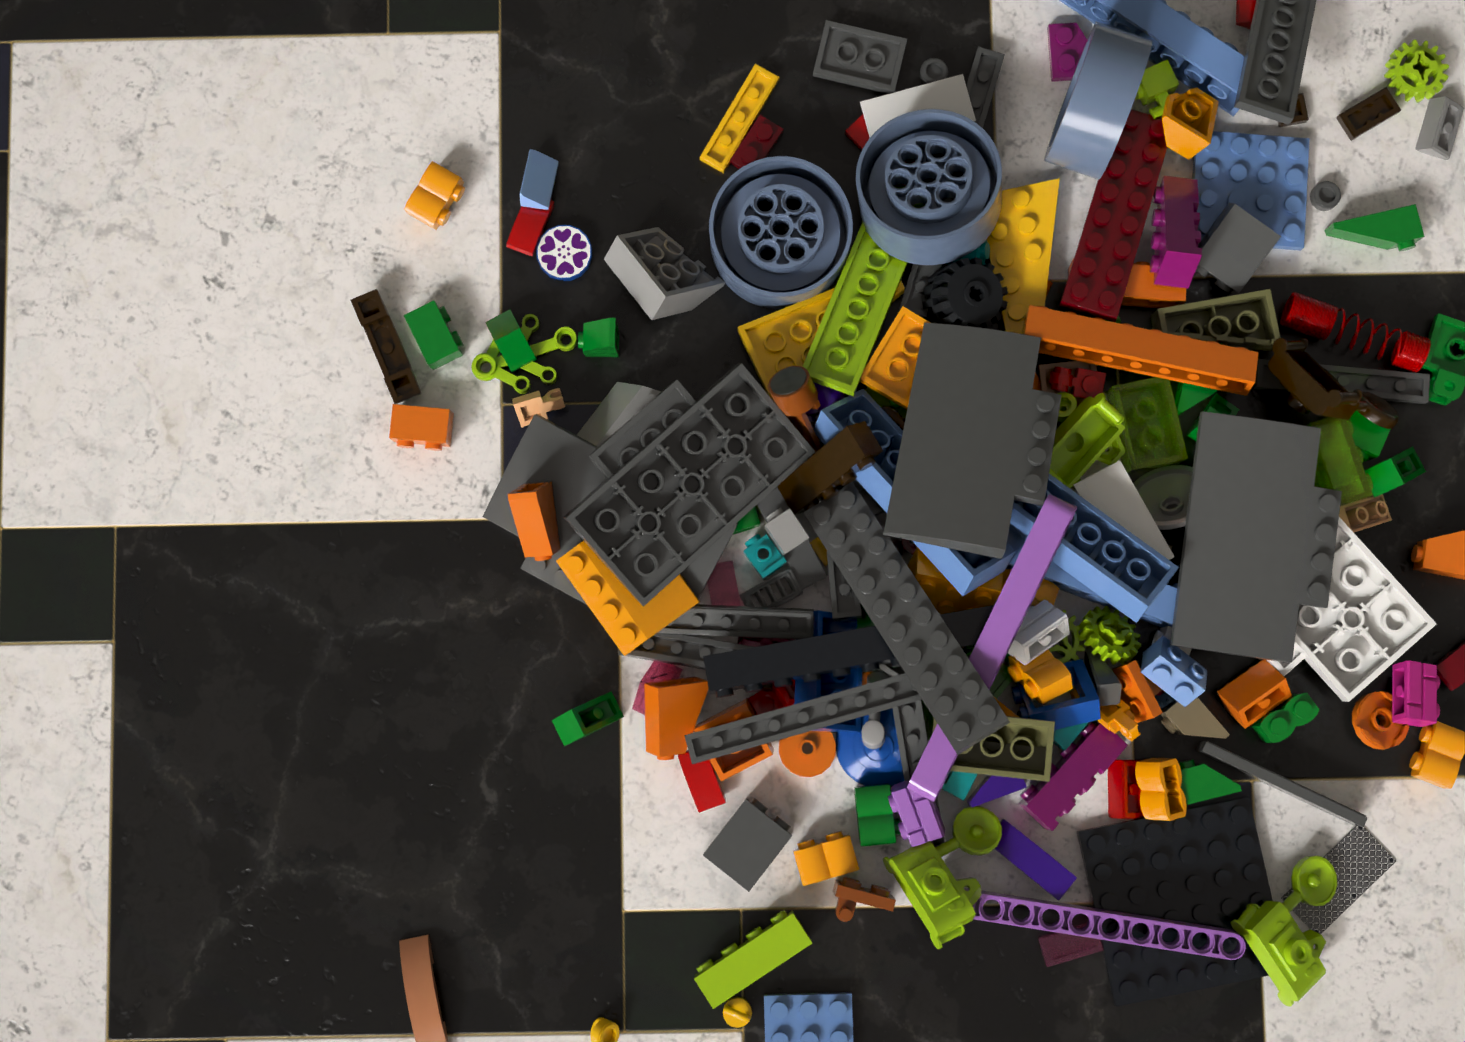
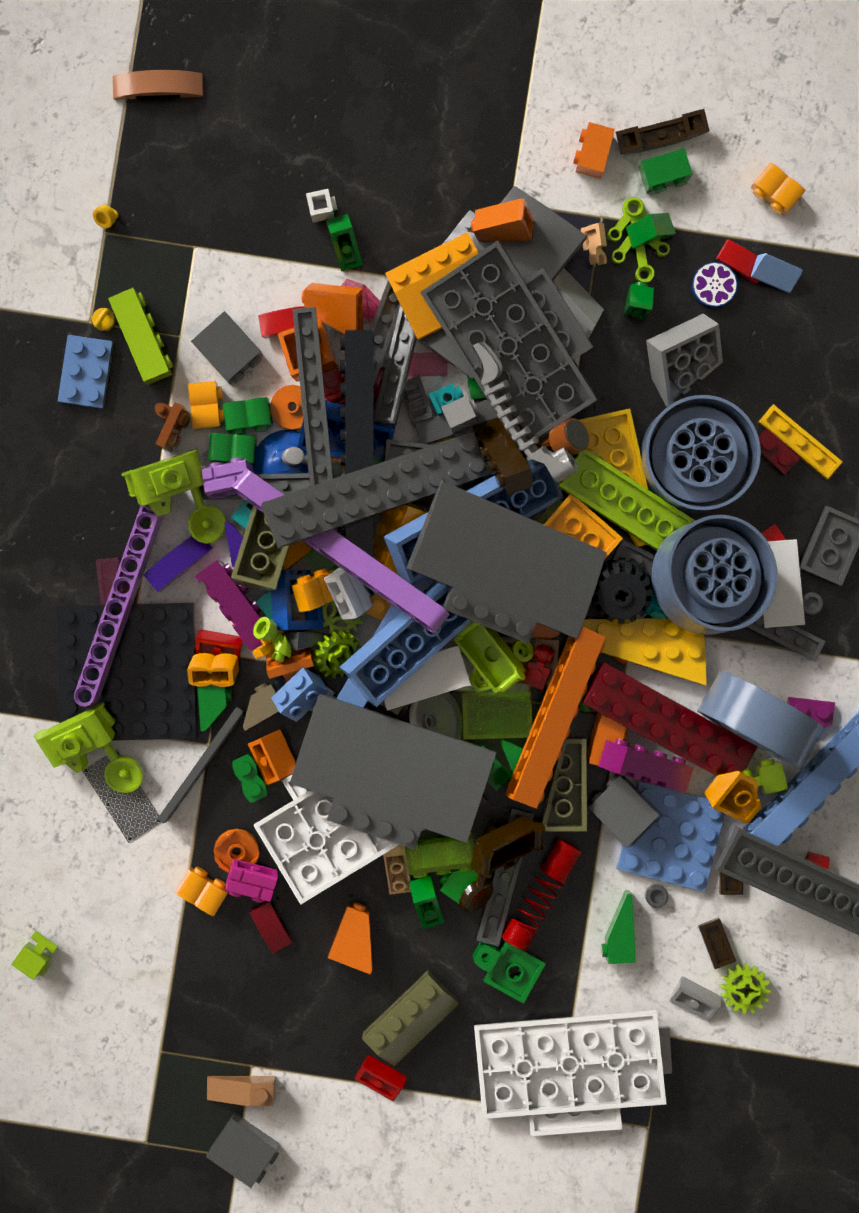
camera: 95 degrees right, 5 degrees up
none -> green brick [223,397,273,435]
none -> lime arm [253,617,292,662]
none -> white brick [306,189,337,223]
none -> light grey piece [473,341,579,483]

